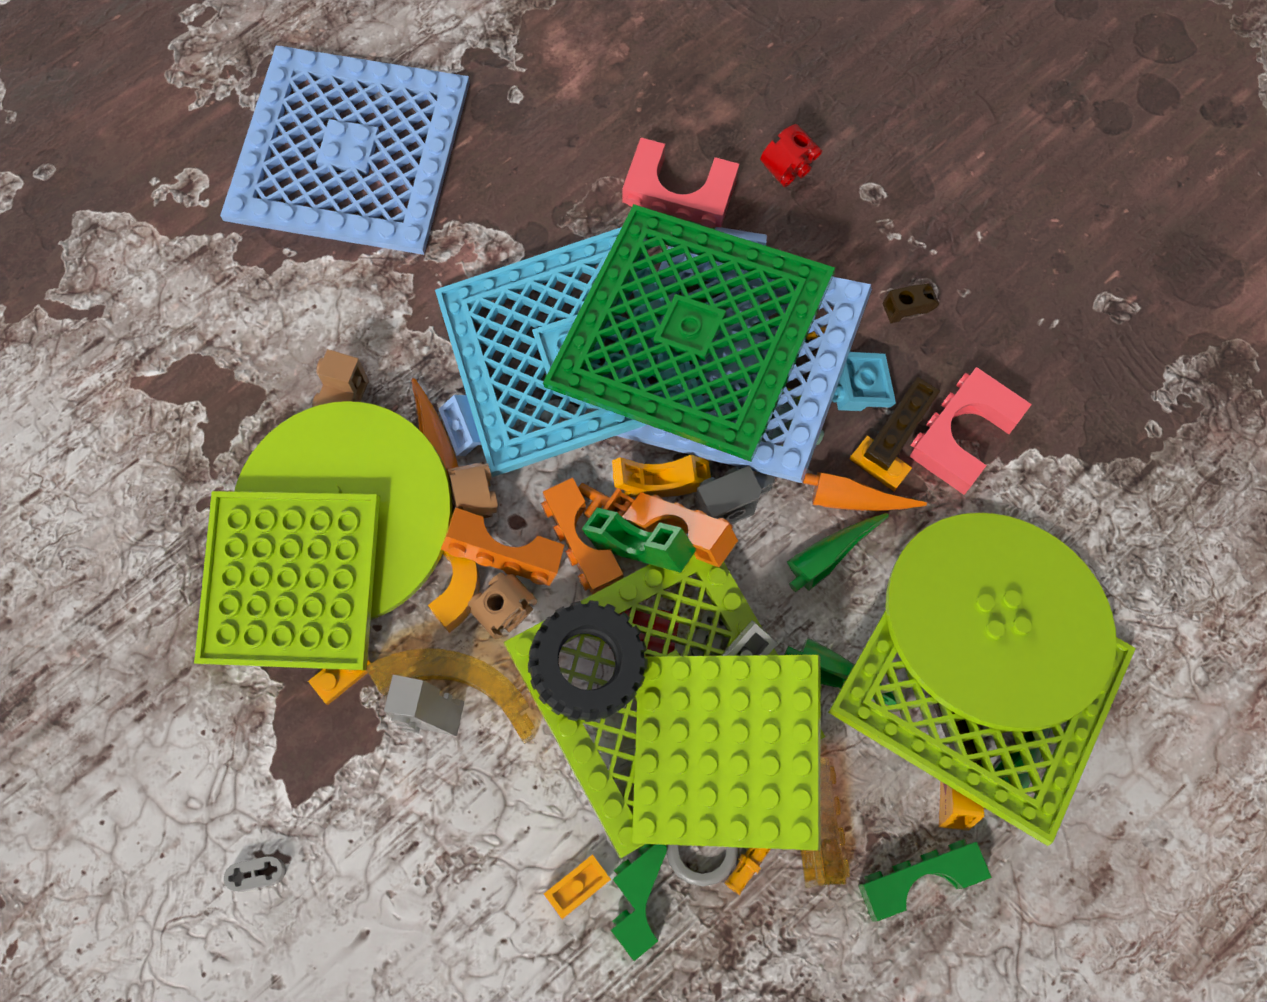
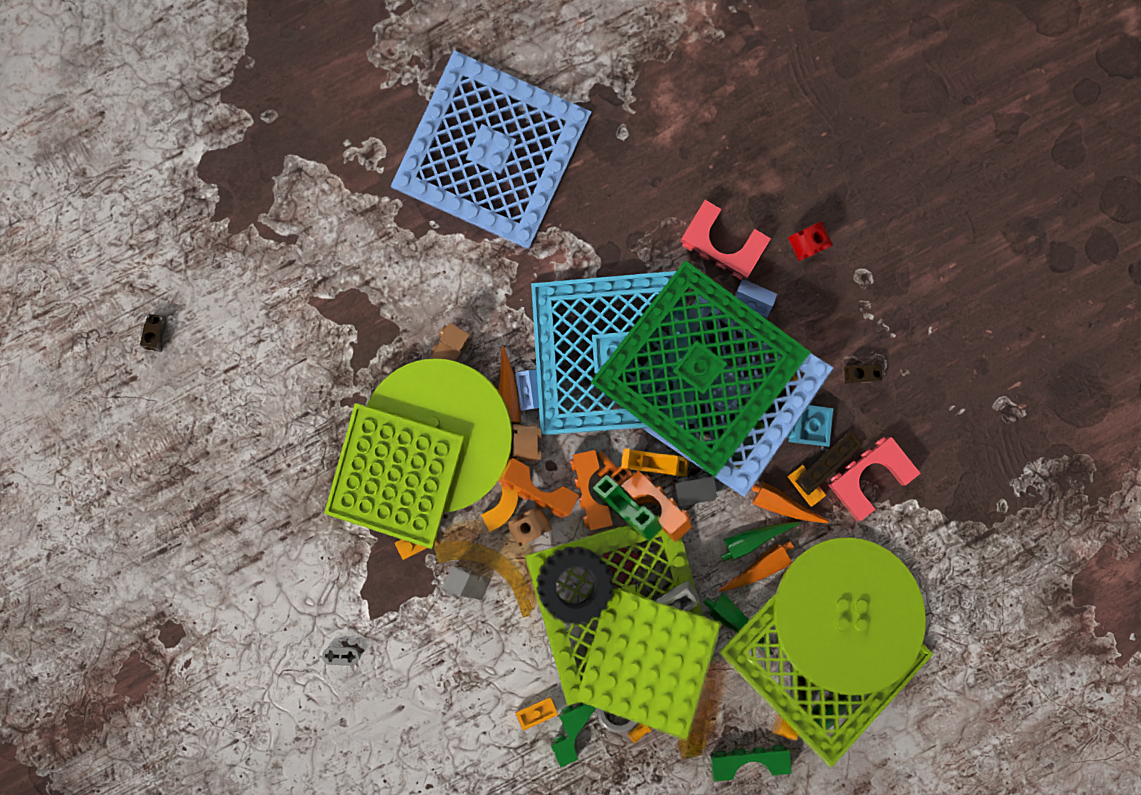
camera: 15 degrees right, 15 degrees up
none -> orange piece [718,541,794,592]

